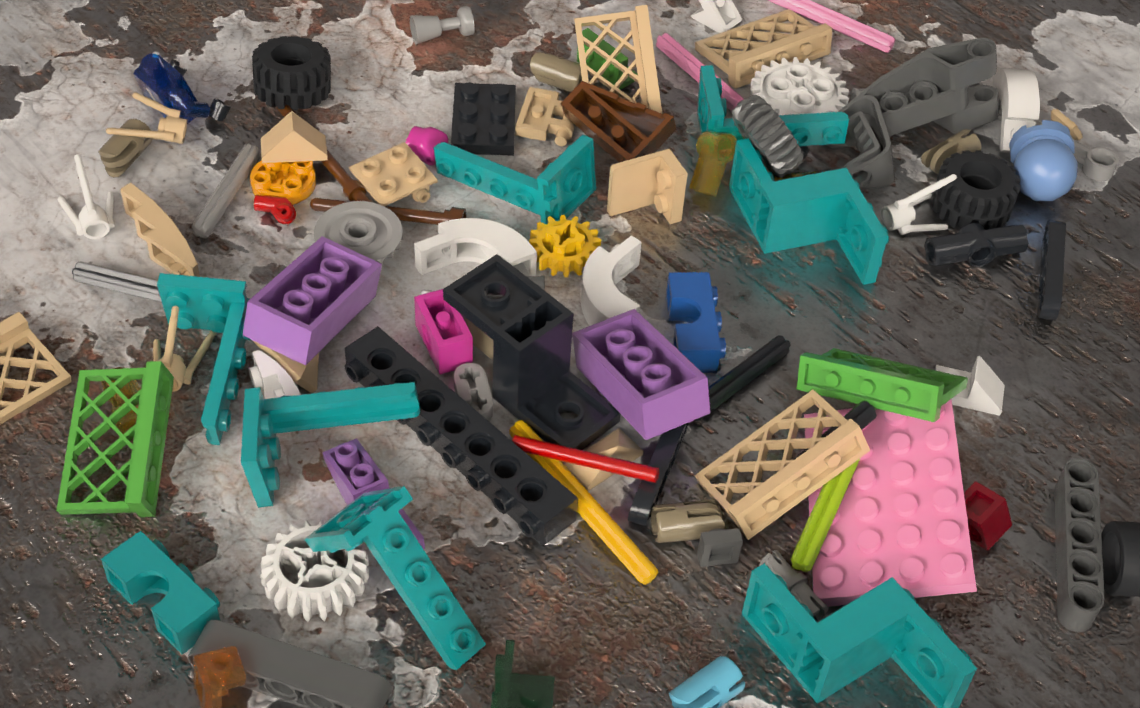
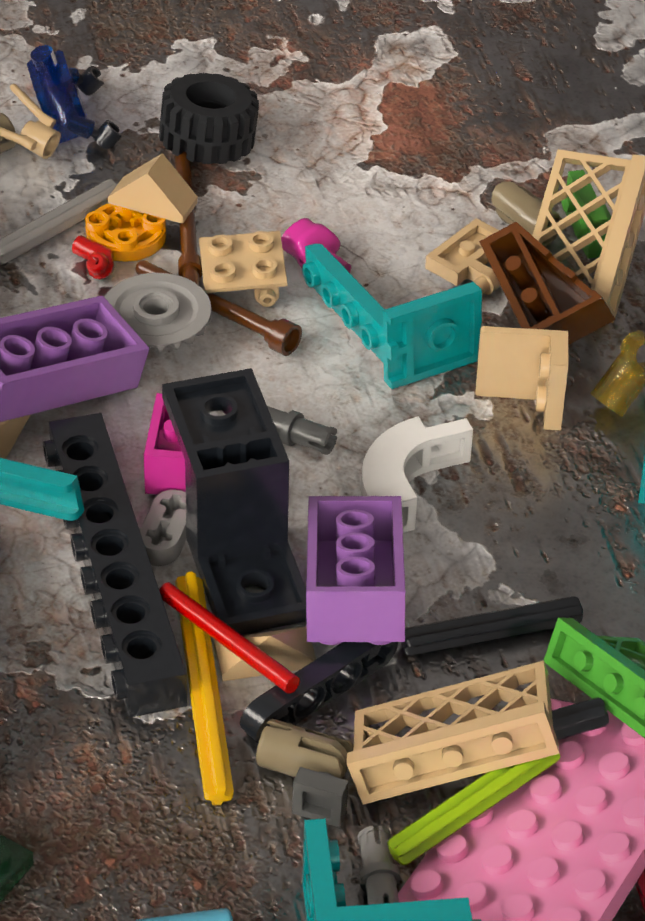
camera: 30 degrees right, 5 degrees down
light grey piece [410,6,474,45] -> none
white arch [414,218,537,276] -> none
black plate [451,82,516,156] -> none
yellow gear [529,215,601,278] -> none
blue arch [666,272,726,373] -> none

